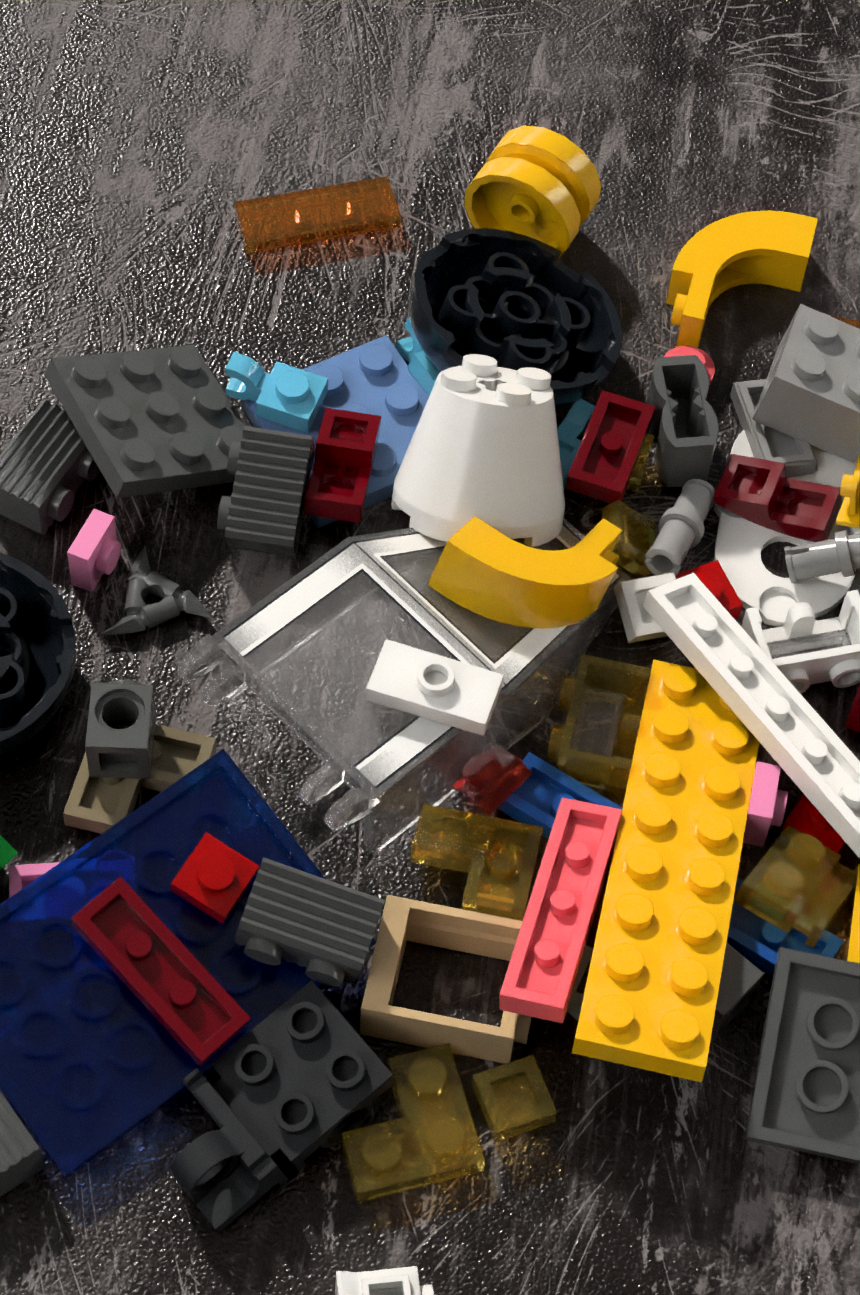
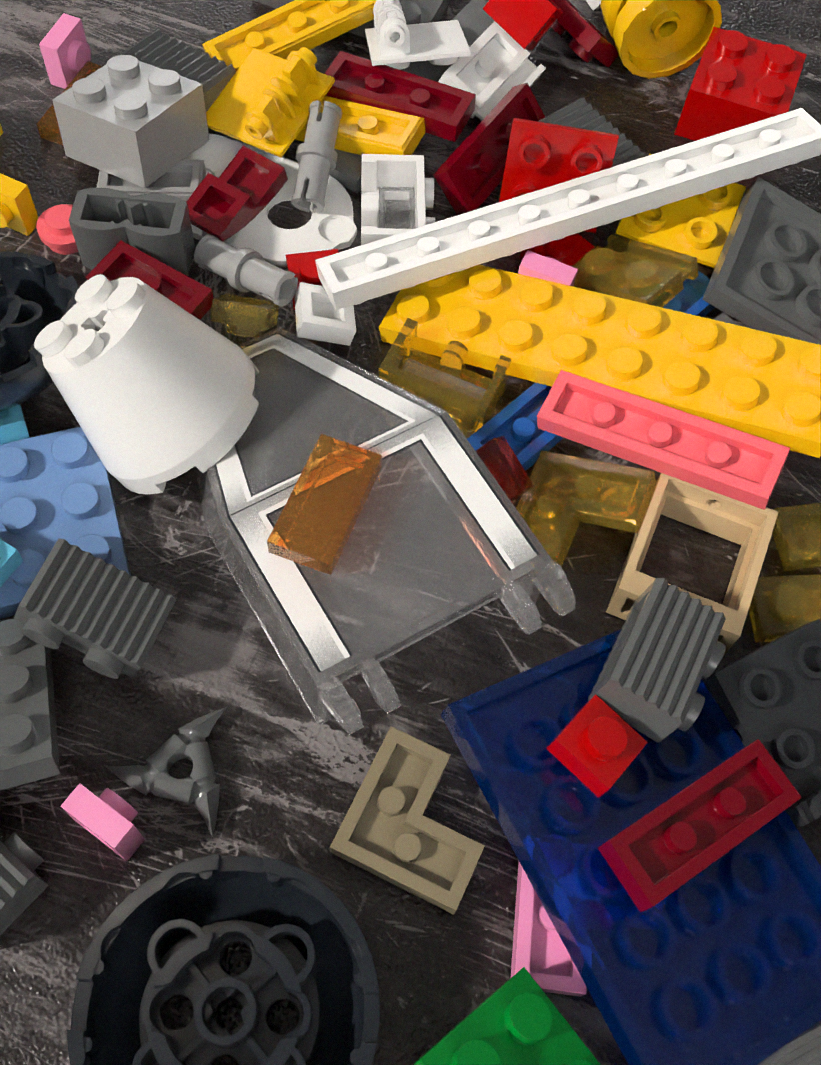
camera: 80 degrees left, 5 degrees up
dark grey brick [85,679,156,779] -> none
dark red slope [304,408,381,523] -> none
white plate [365,639,504,736] -> none
yellow arch [427,516,623,629] -> none
none -> clear orange tile [267,434,382,575]

